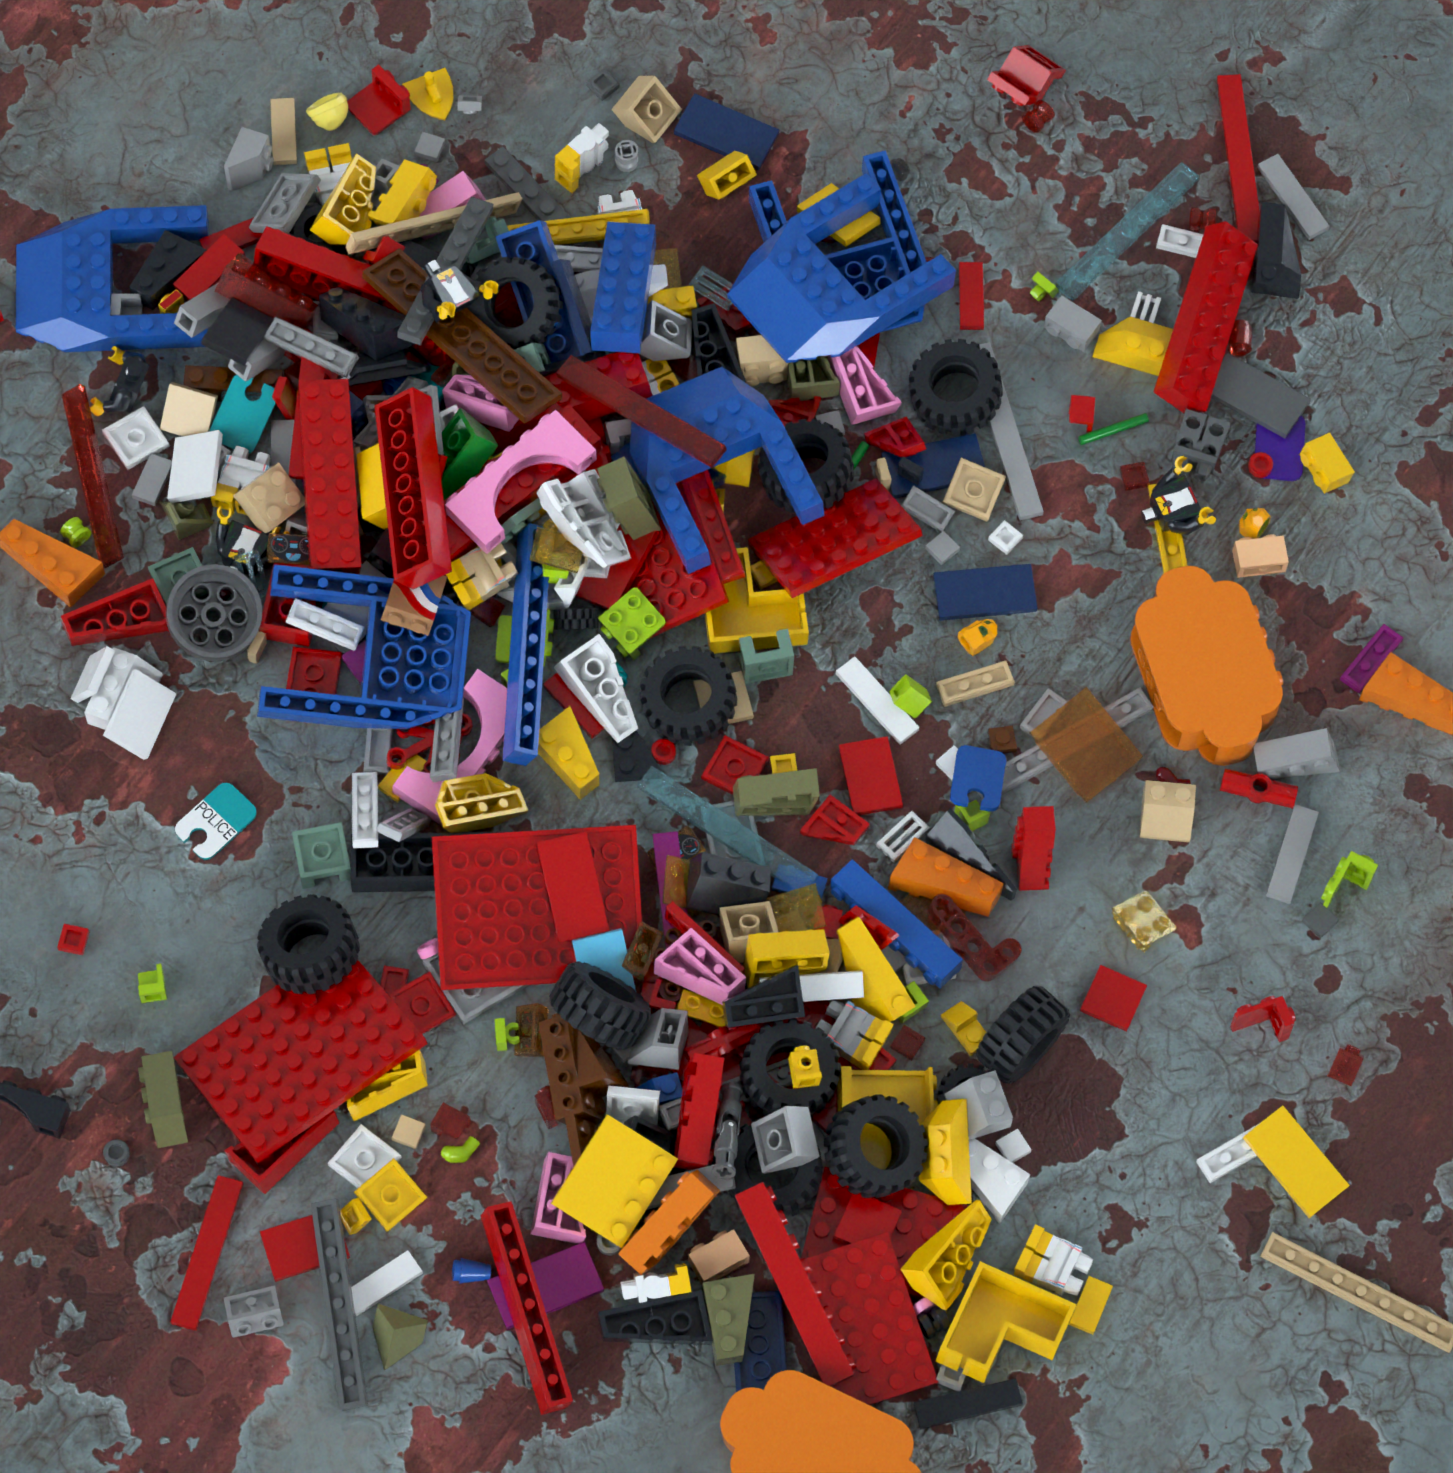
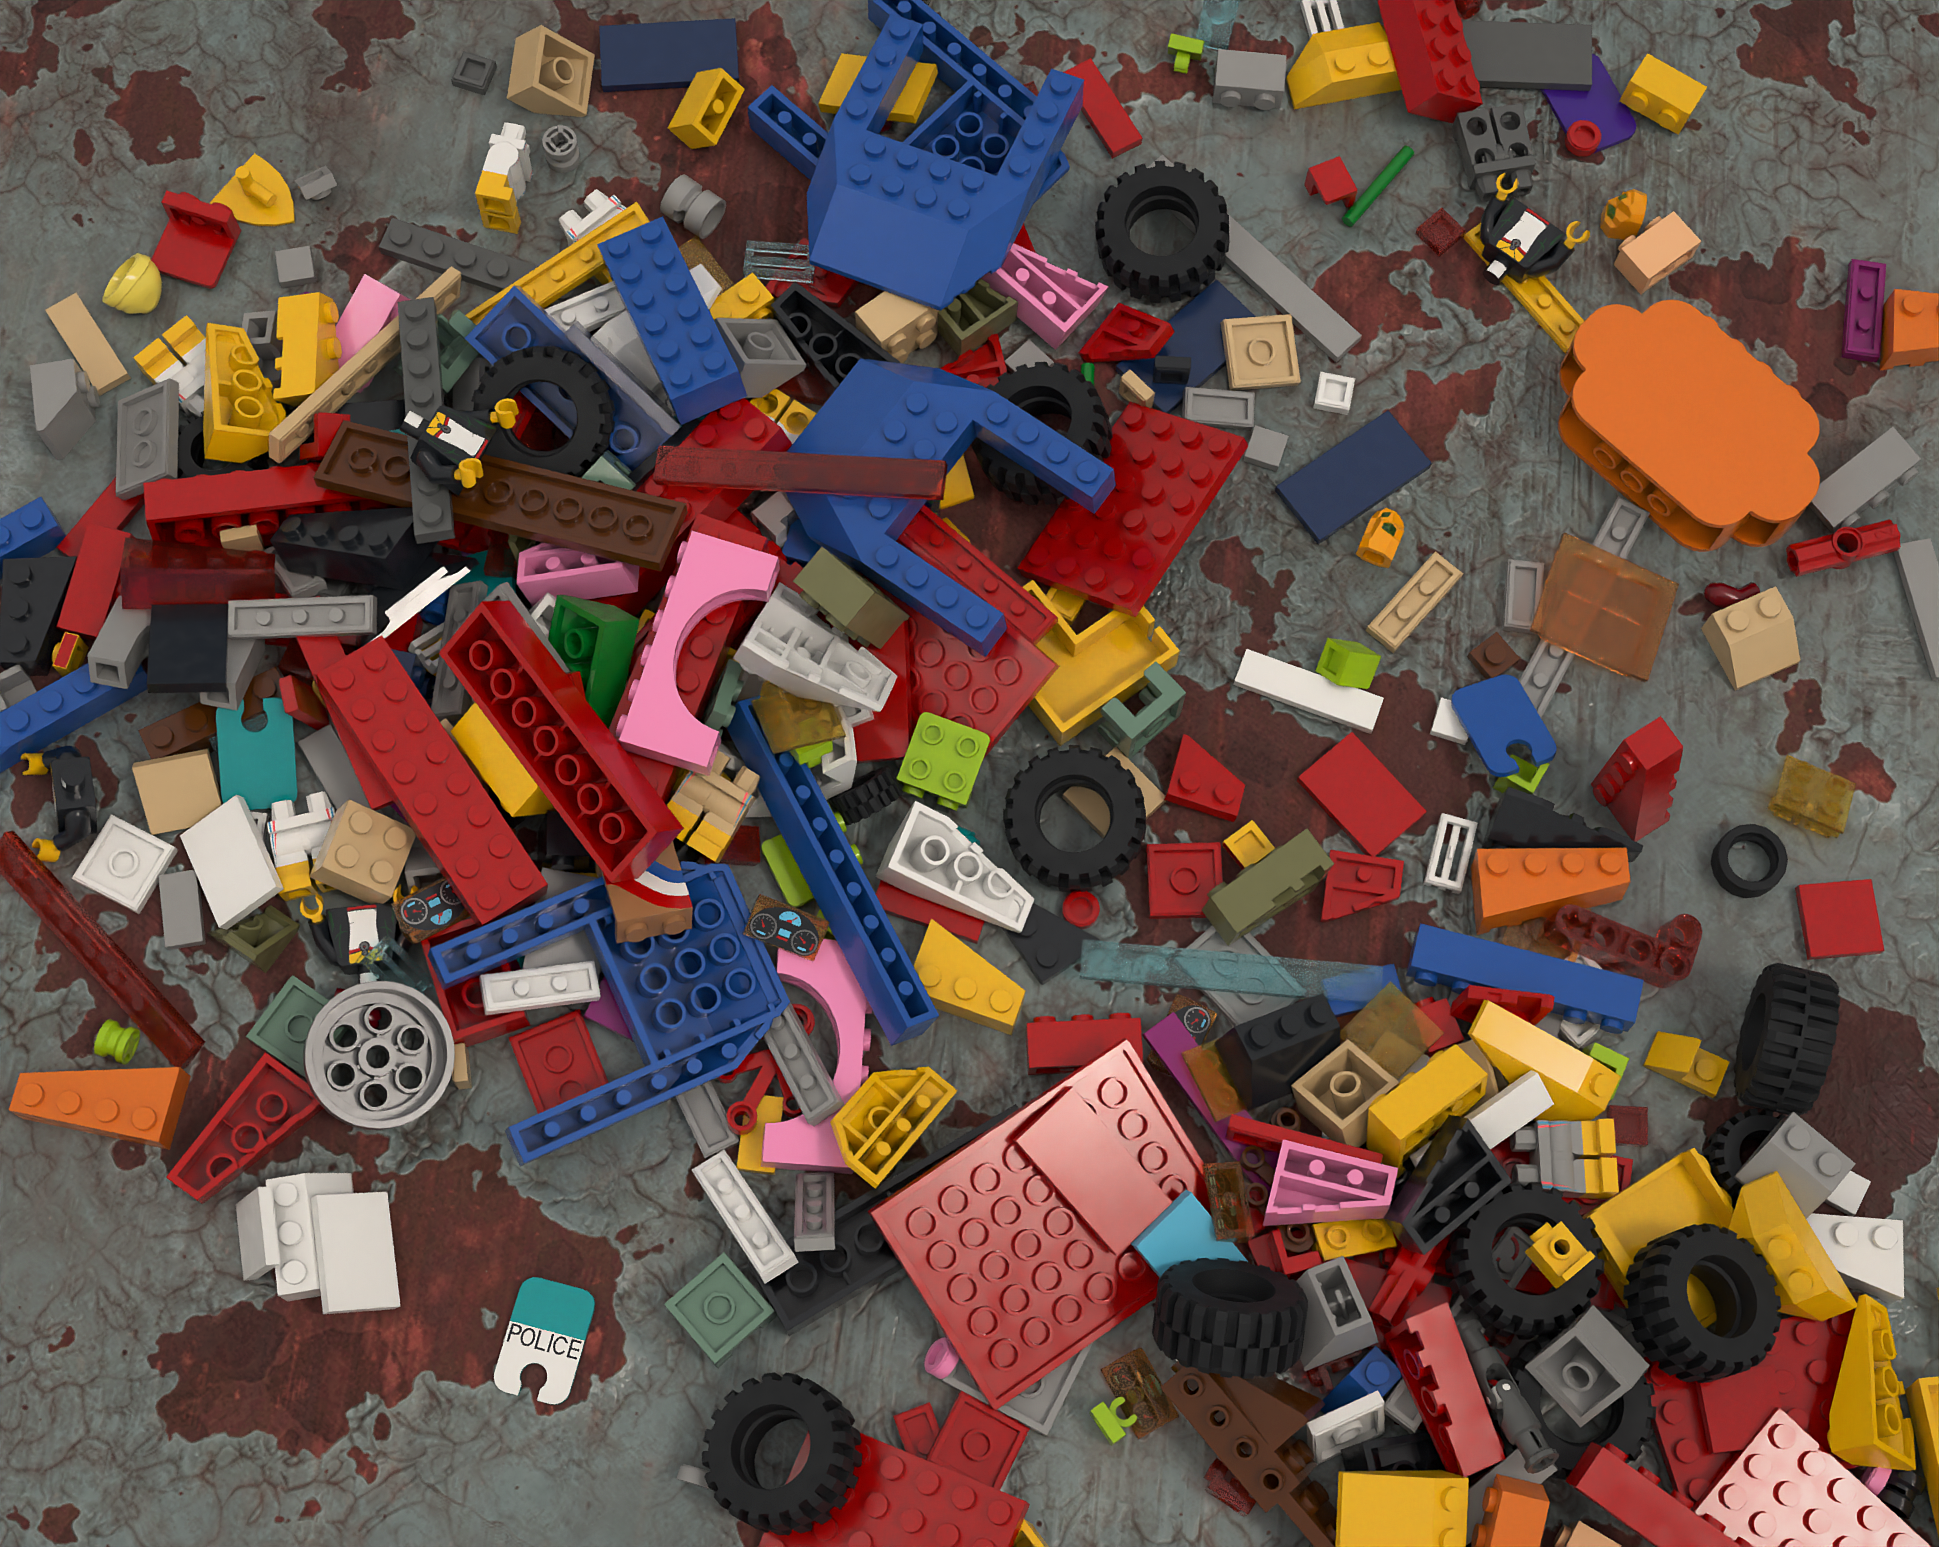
camera: 30 degrees left, 5 degrees up
none -> tan tile [219,525,265,561]
none -> light grey wheel [660,174,726,239]
none -> light grey tile [676,1464,712,1490]
none -> slope [743,894,830,962]
none -> red brick [1025,1013,1144,1075]
none -> red wing [1164,734,1245,822]
none -> black tyre [1711,824,1788,898]

